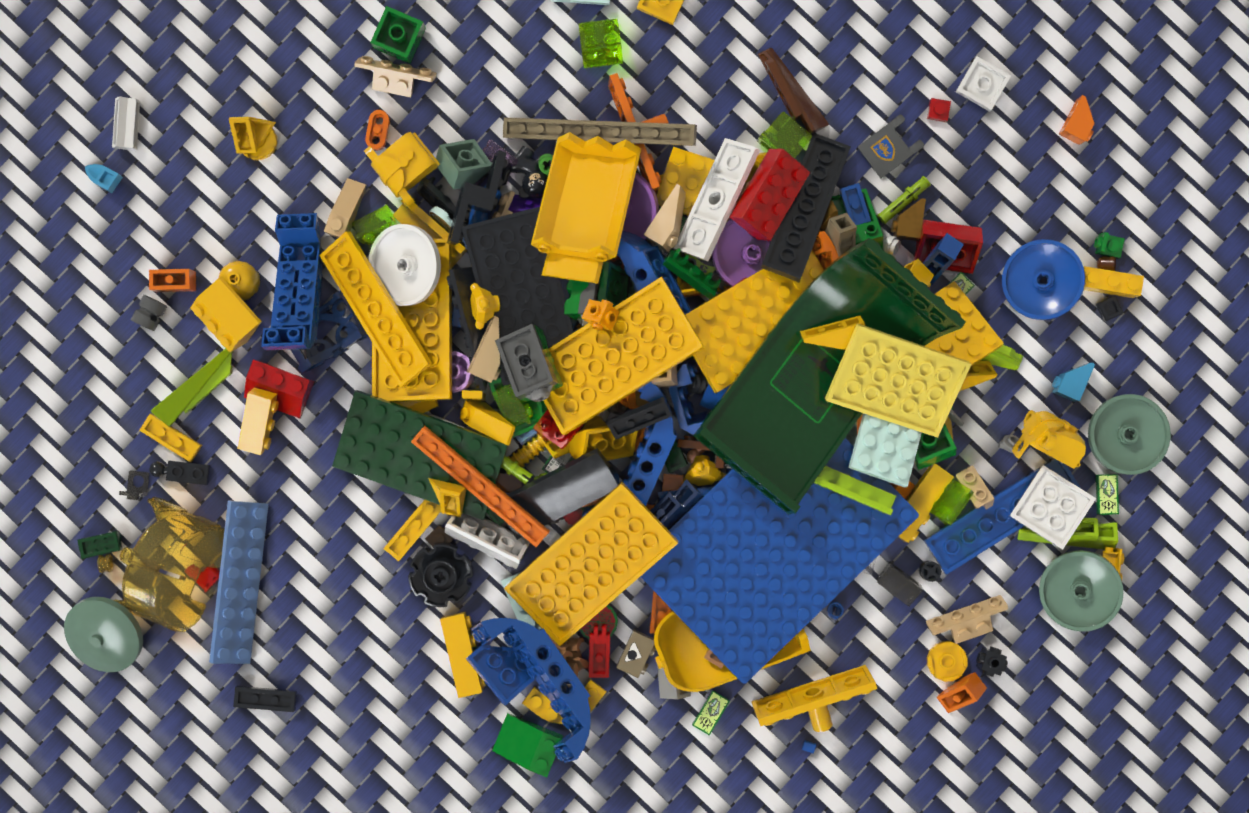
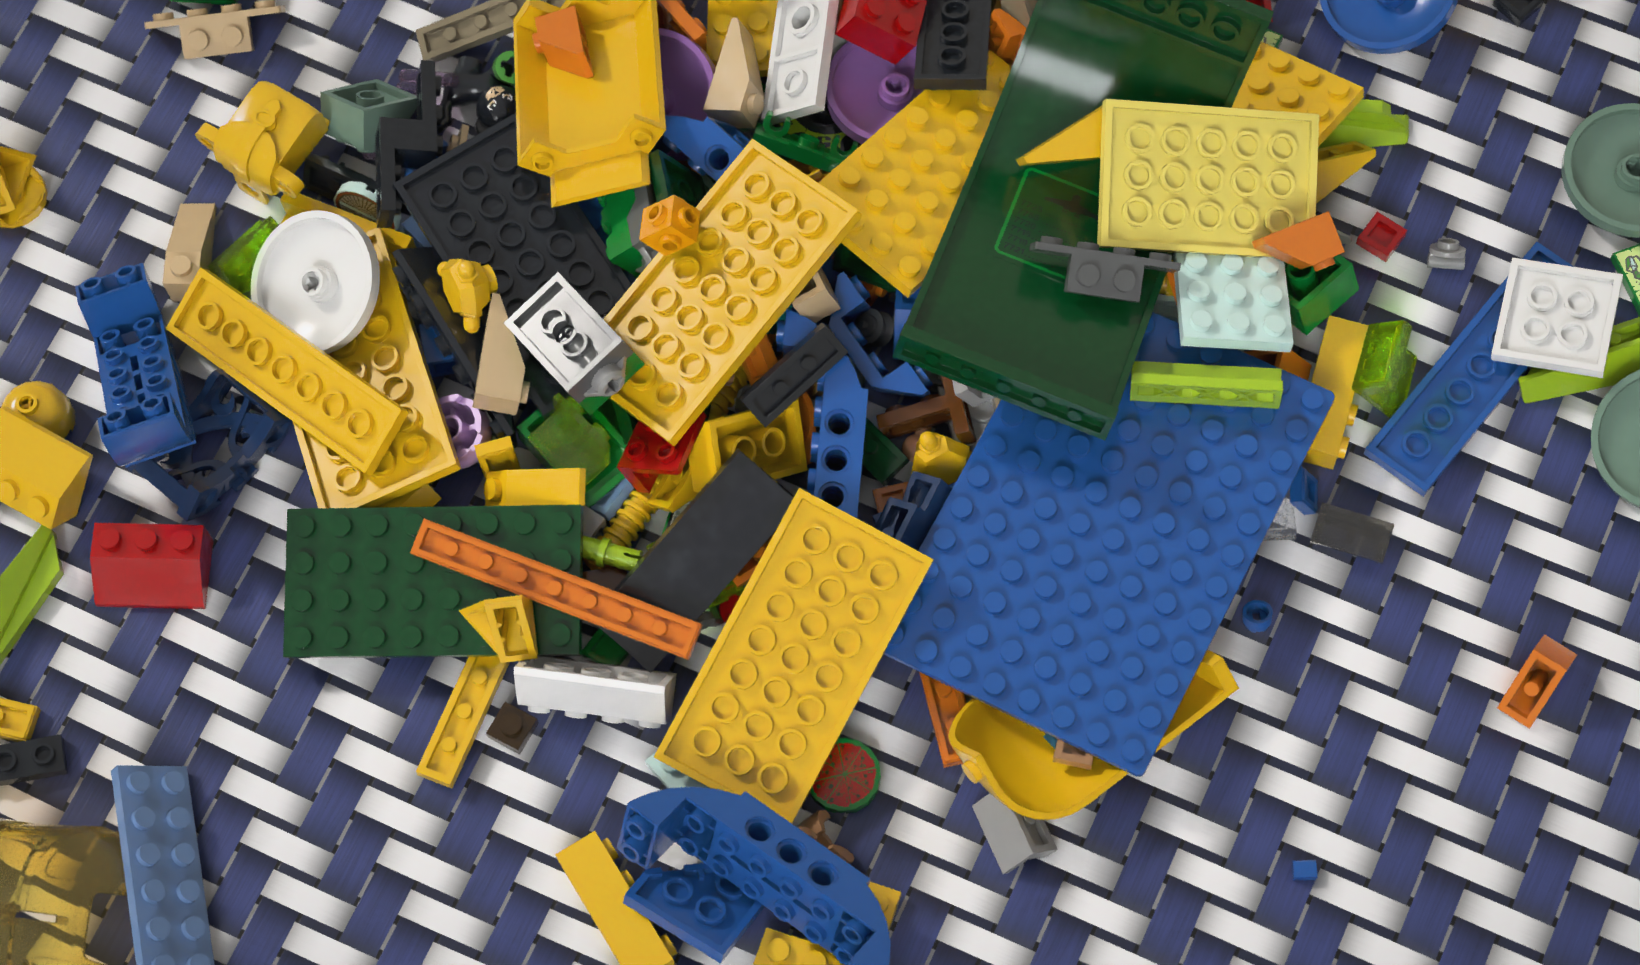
camera: 10 degrees left, 20 degrees down
red piece [184,563,220,592] -> none
yellow brick [237,387,279,455] -> none
orange plate [365,110,390,151] -> none
black piece [408,542,474,607] -> none
red hinge [589,625,610,678] -> none
dark tan brick [616,629,656,678] -> none
tile [692,690,730,736] -> none
yellow plate [751,665,877,732] -> none
black wheel [919,561,942,582] -> none
tan bracket [926,595,1008,644] -> none
yellow tile [927,641,968,682] -> none
tan bracket [956,465,994,509] -> none
black brick [976,646,1008,677] -> none
yellow piece [1012,410,1086,469] -> none
dark azure slope [1052,363,1095,402] -> none
none -> orange slope [532,5,594,78]
none -> dark grey bracket [1029,236,1181,303]
none -> orange slope [1252,211,1345,272]
none -> blue tile [1290,466,1318,515]
none -> red plate [1356,212,1407,262]

